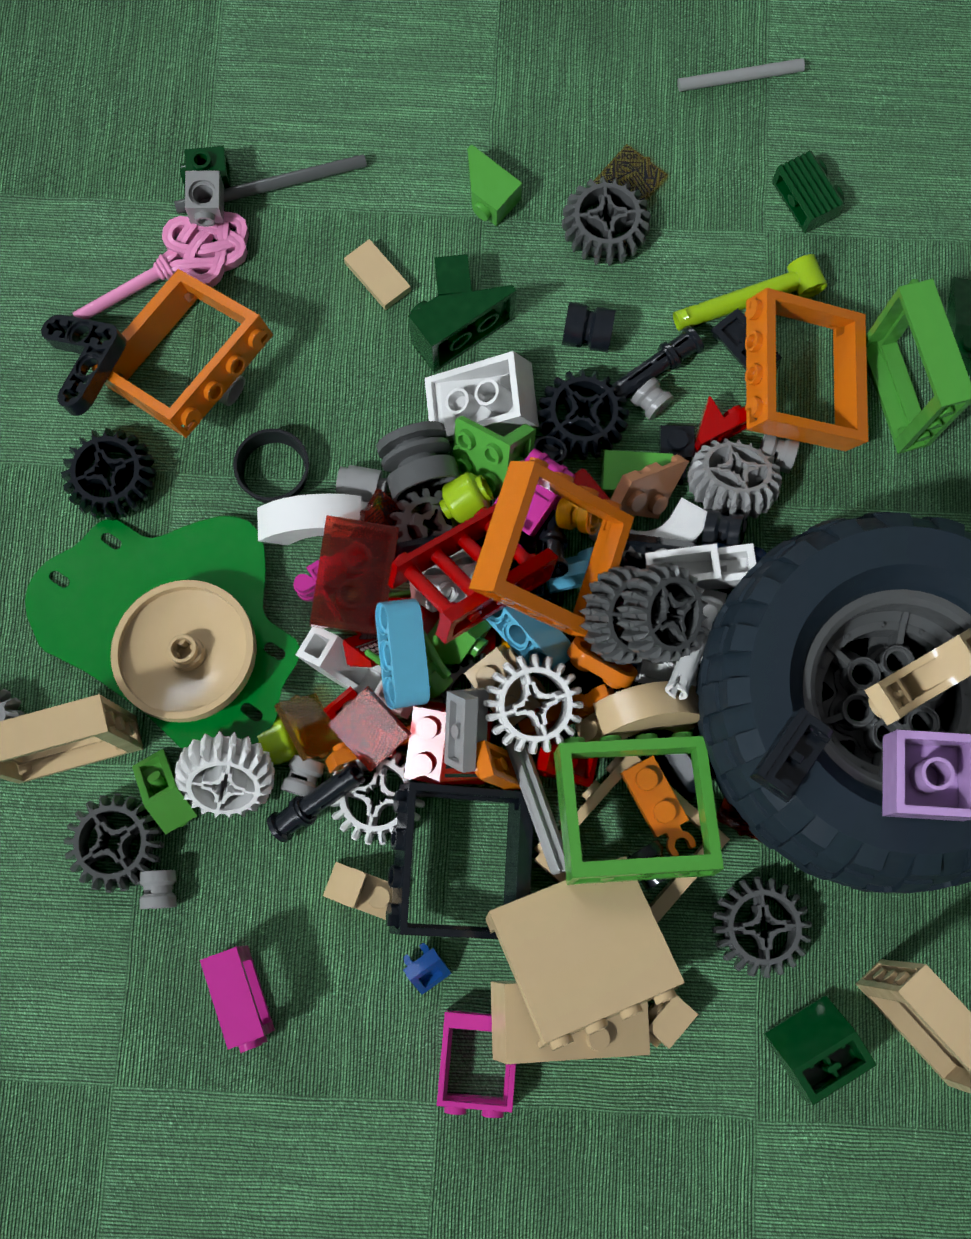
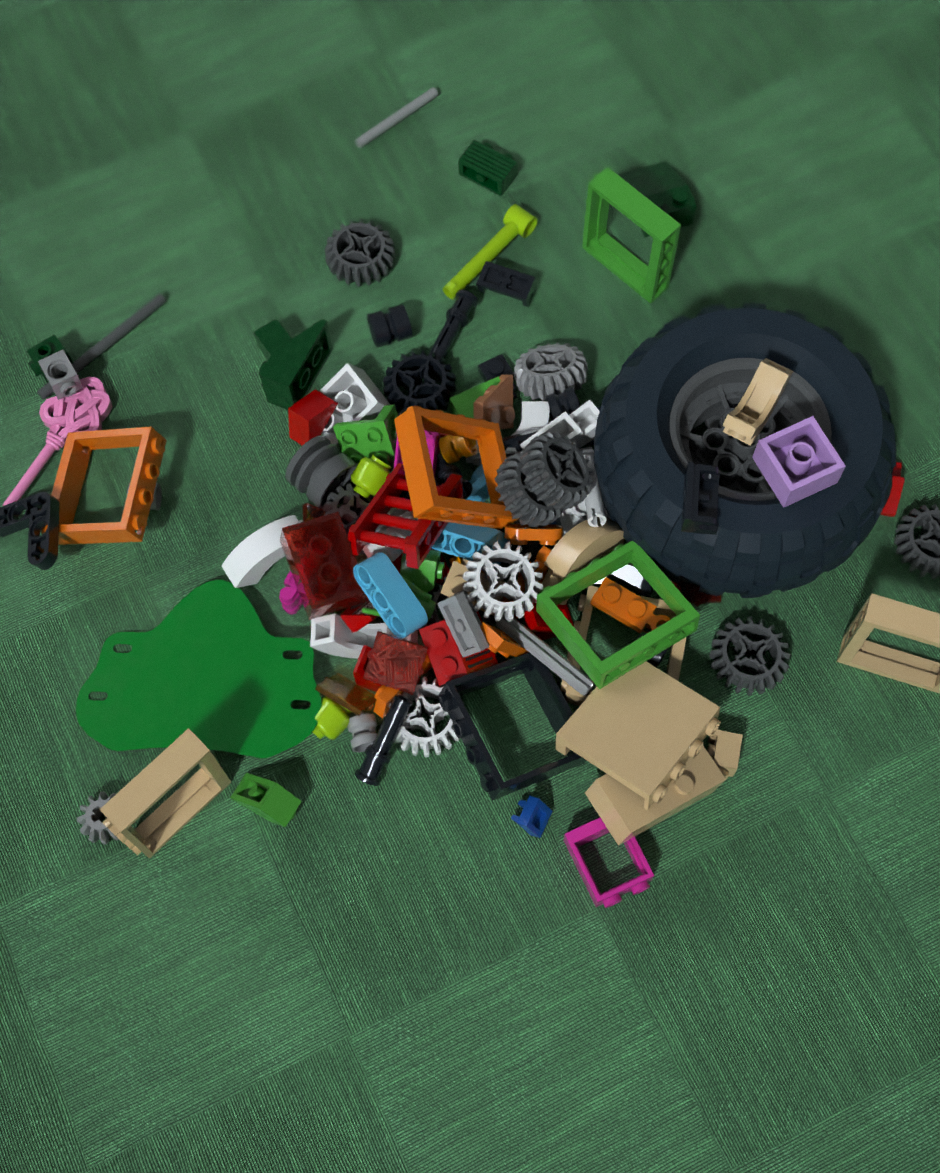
camera: 25 degrees left, 10 degrees down
black gear [61,428,157,521] -> none
dark grey gear [63,794,164,893] -> none
tan dish [111,580,257,723] -> none
light grey wheel [139,870,177,909] -> none
white gear [175,731,275,819] -> none
dark pink window [200,945,275,1053] -> none
black tyre [233,429,309,504] -> none
tan slope [323,862,393,920] -> none
light grey brick [336,465,388,504] -> none
tan tile [344,239,411,310] -> none
bright green slope [467,144,522,227] -> none
clear orange piece [594,144,668,207] -> none
light grey wheel [631,377,674,420] -> none
red slope [695,396,757,453] -> none
orange window [745,288,868,451] -> none
light grey wheel [759,434,799,474] -> none
dark green slope [763,995,877,1105] -> none
none -> red slope [288,389,338,446]

